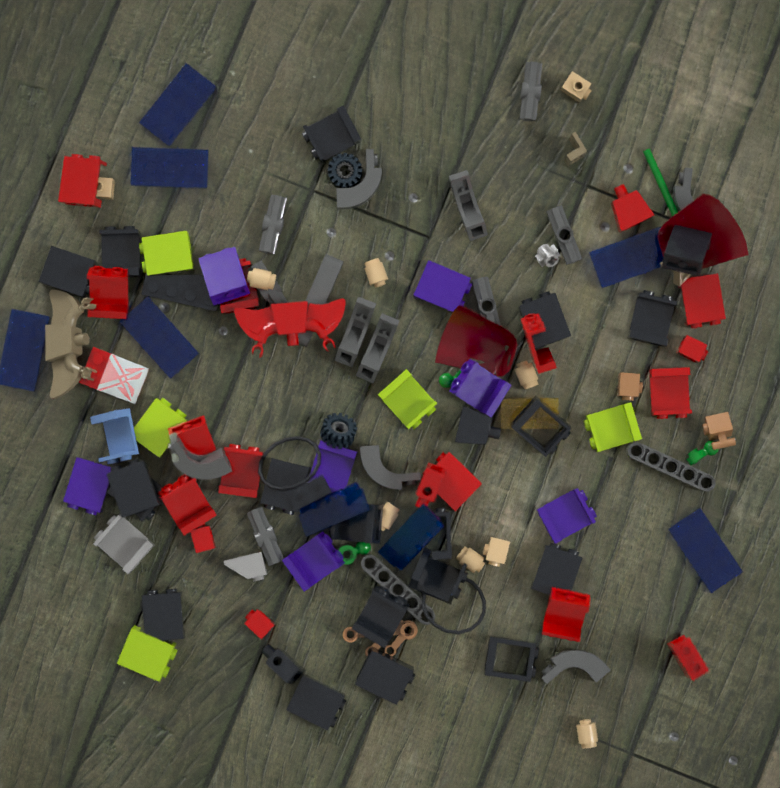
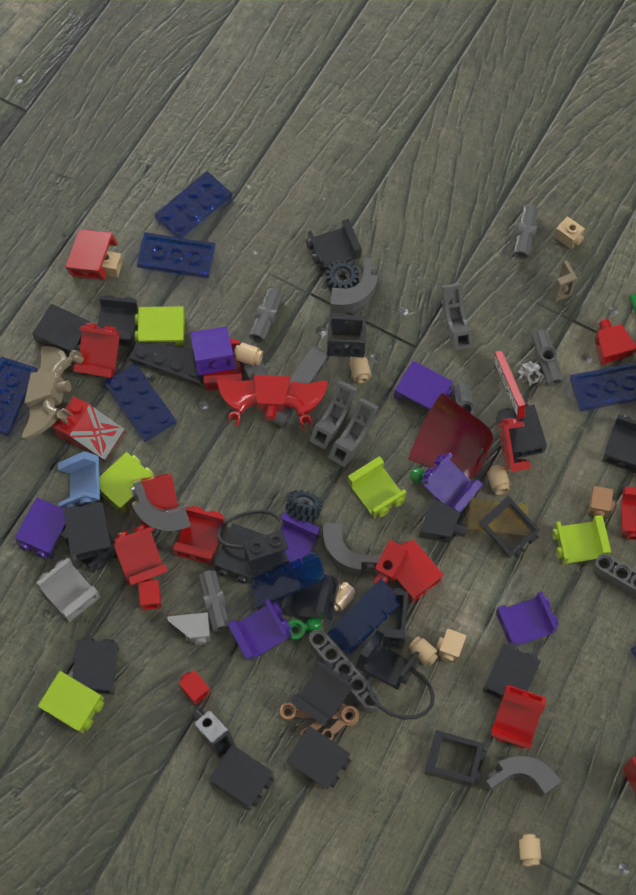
camera: 10 degrees right, 20 degrees down
none -> black window [327,314,366,358]
none -> tile [495,351,526,419]

